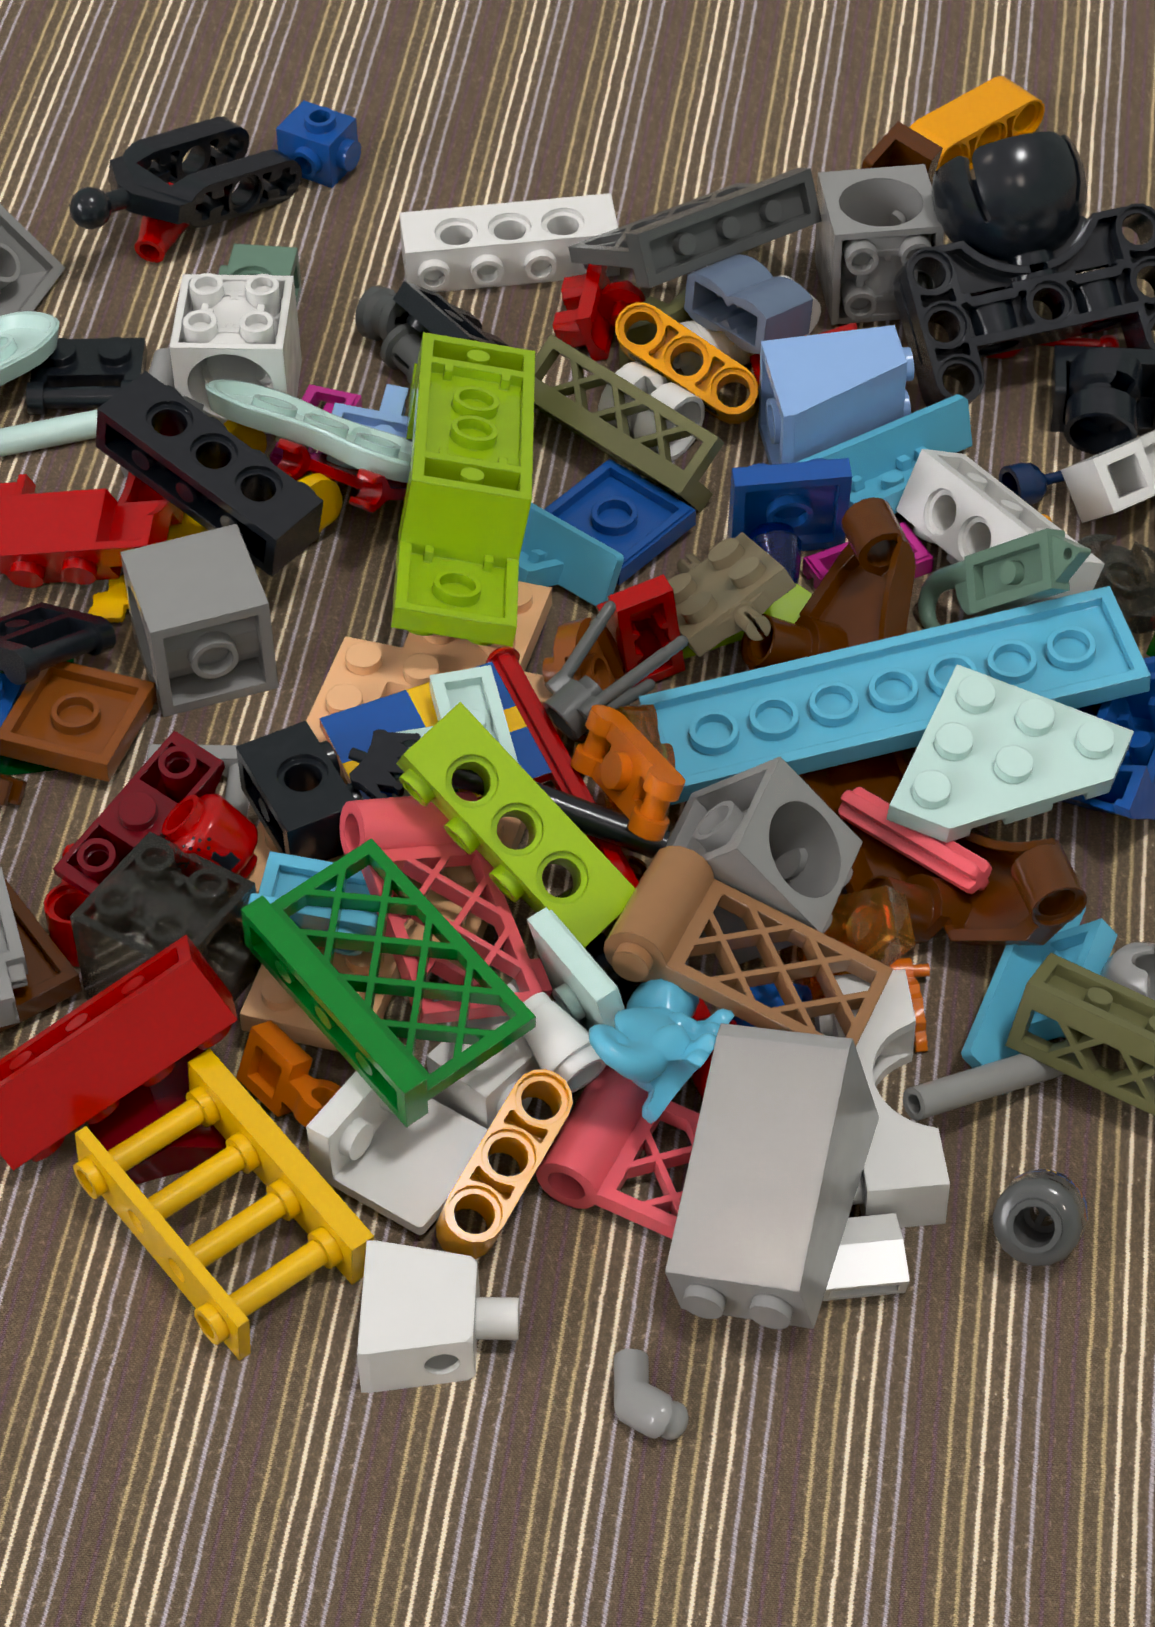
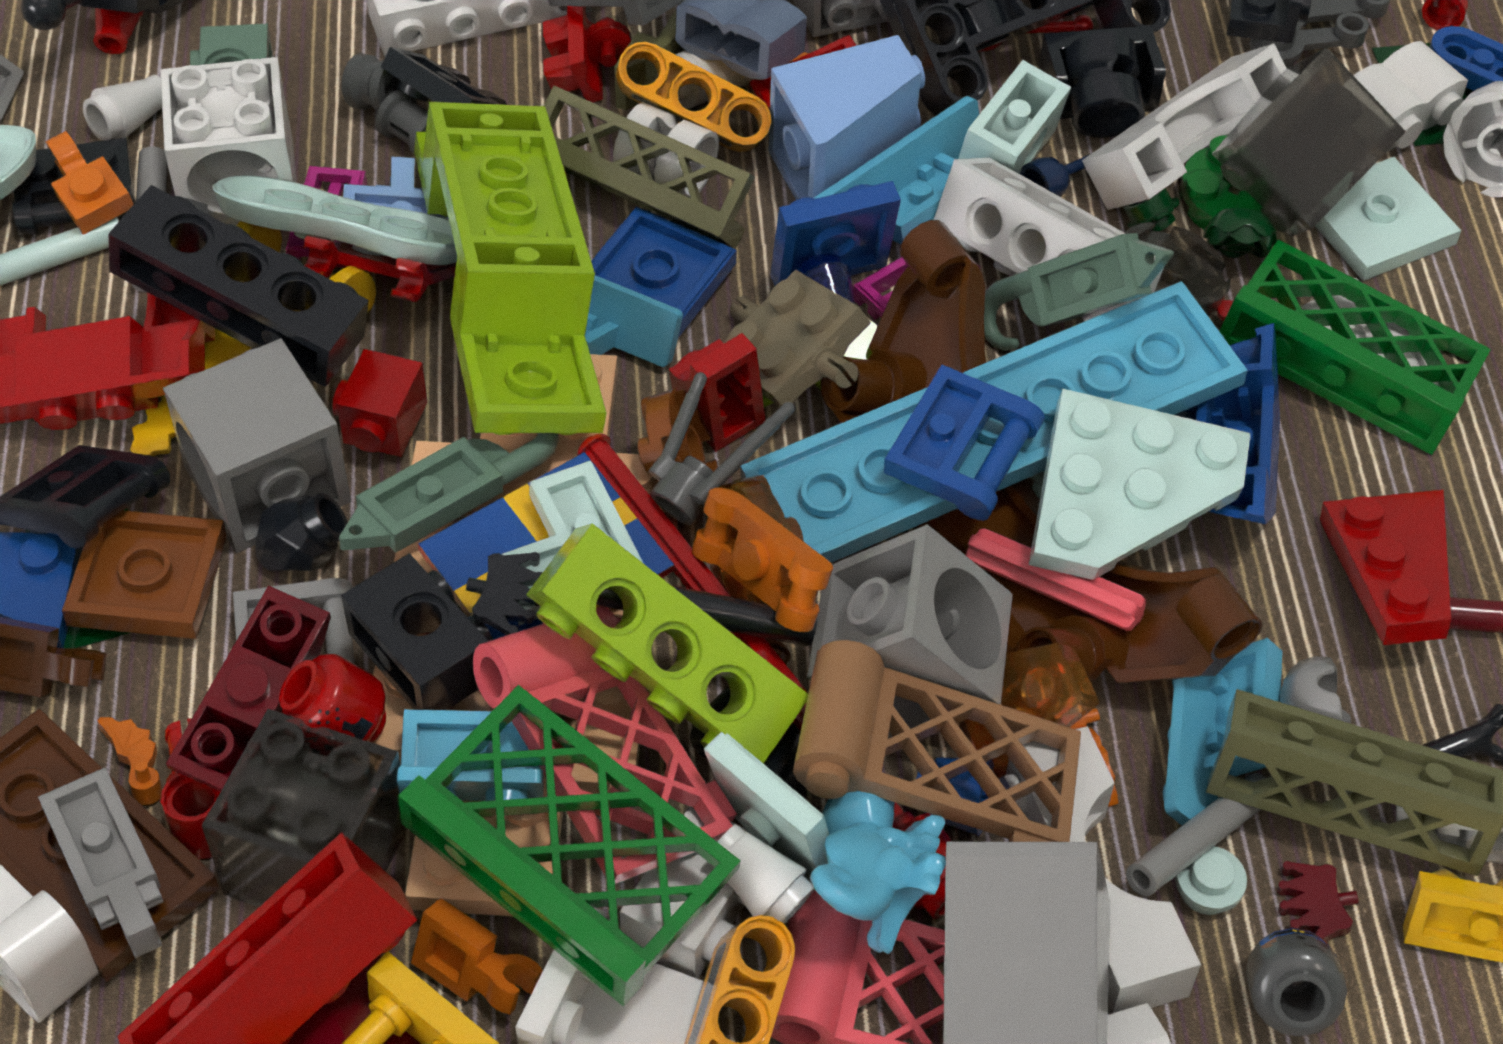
camera: 15 degrees left, 5 degrees up
none -> orange plate [45,131,134,235]
none -> white cone [83,75,162,141]
none -> orange piece [97,717,162,805]
none -> black rock [255,492,348,572]
none -> red brick [332,349,428,457]
none -> sand green plate [339,433,559,553]
none -> blue plate [884,365,1045,521]
none -> light aqua brick [958,60,1071,174]
none -> dark green plate [1124,188,1180,236]
none -> light aqua plate [1175,846,1247,915]
none -> dark red piece [1277,861,1359,942]

